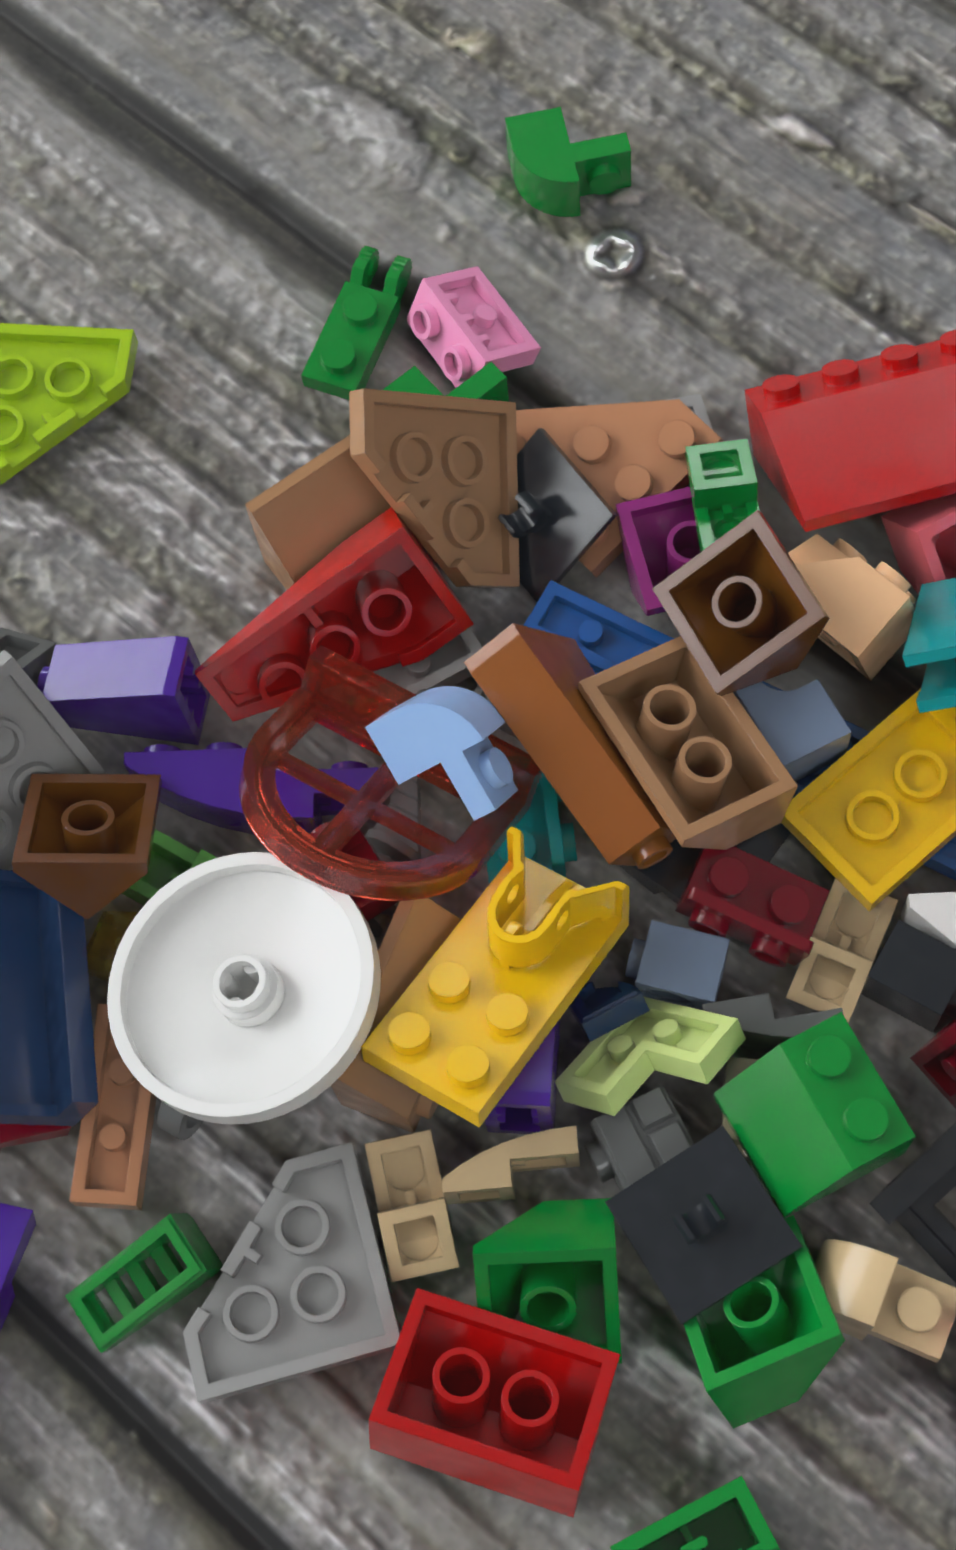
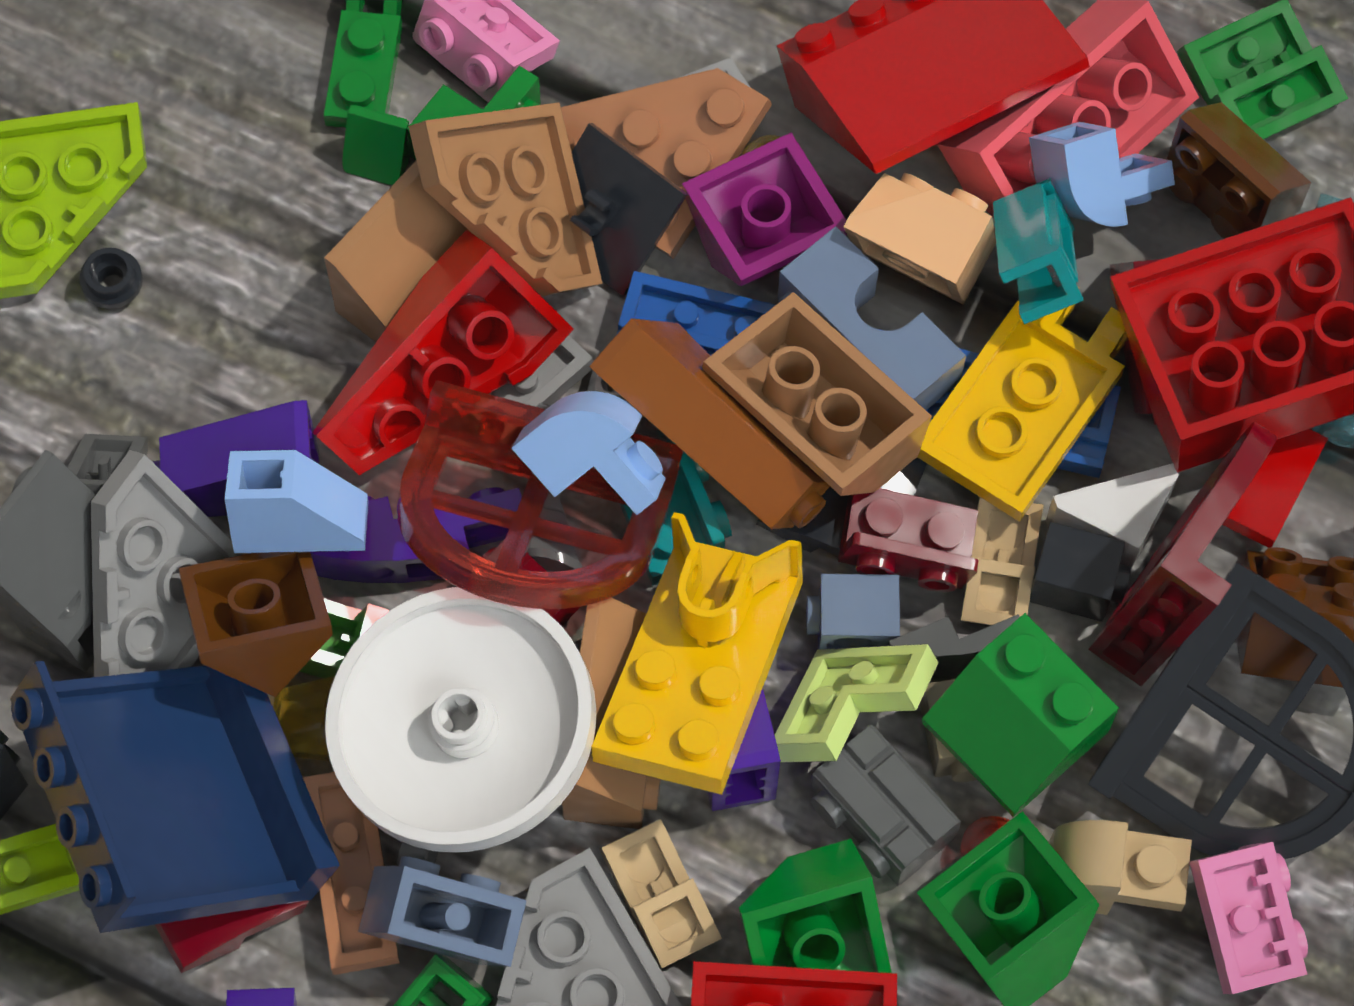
camera: 25 degrees left, 0 degrees up
tan slope [442,1126,580,1205] -> none
dark blue tile [568,981,650,1042] -> none
black piece [605,1126,802,1325] -> none
reddish brown slope [652,510,830,696] -> none
green slope [685,439,760,552] -> none
none -> black plate [79,248,143,309]
none -> light blue slope [225,450,368,553]
none -> green slope [342,105,410,186]
none -> sand blue brick [358,856,527,967]

